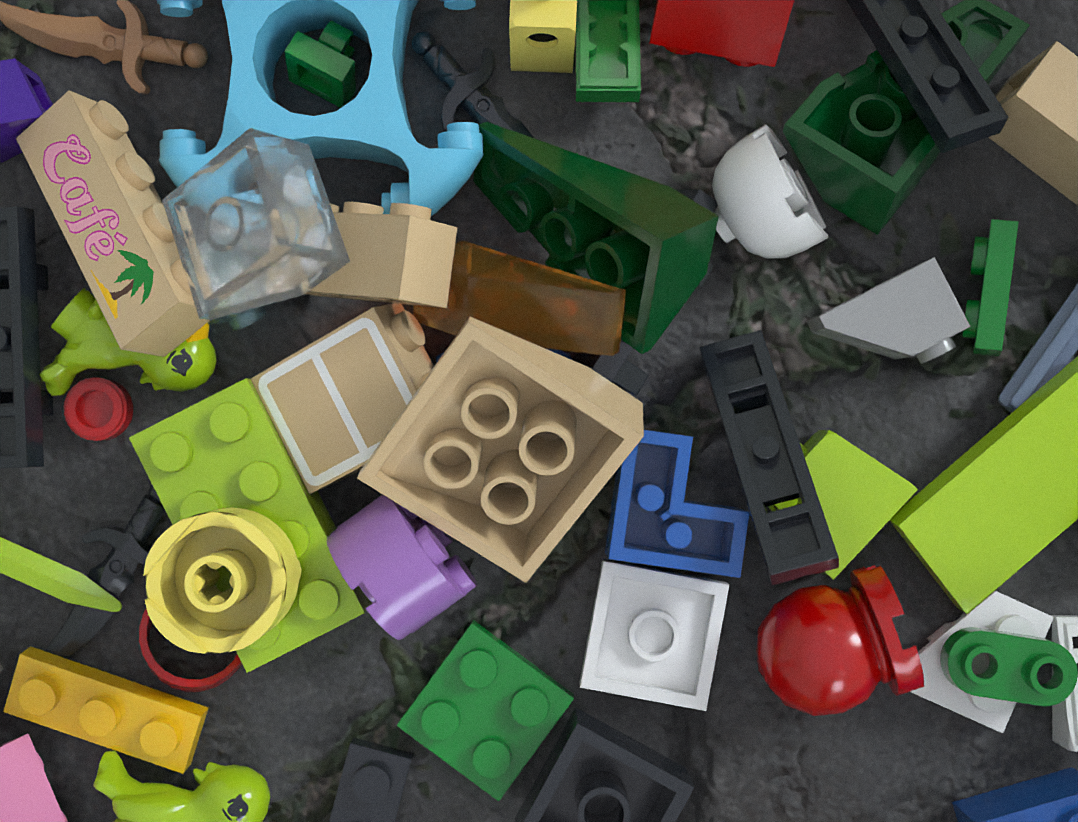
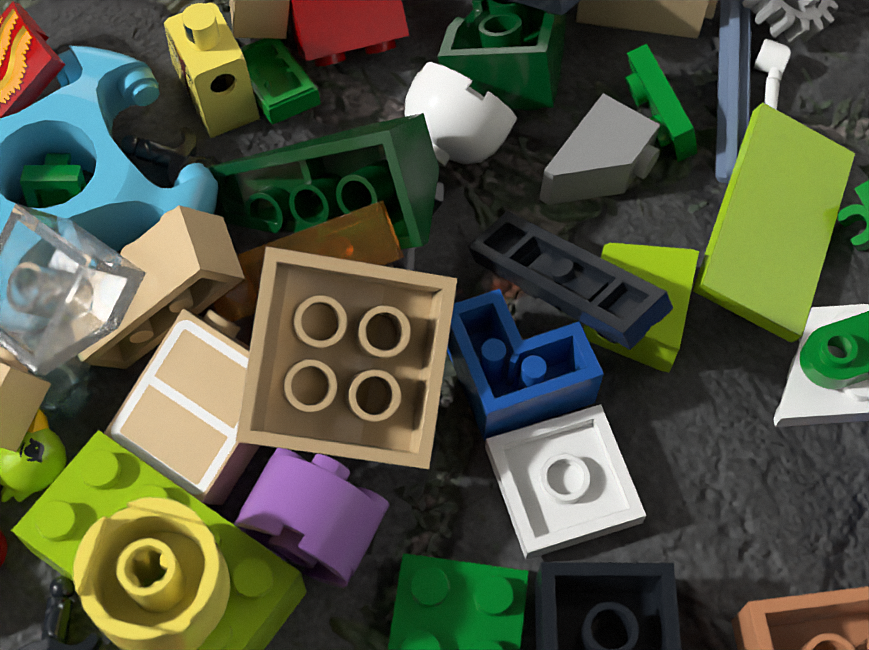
camera: 30 degrees left, 25 degrees down
red tile [756,565,925,716] -> none

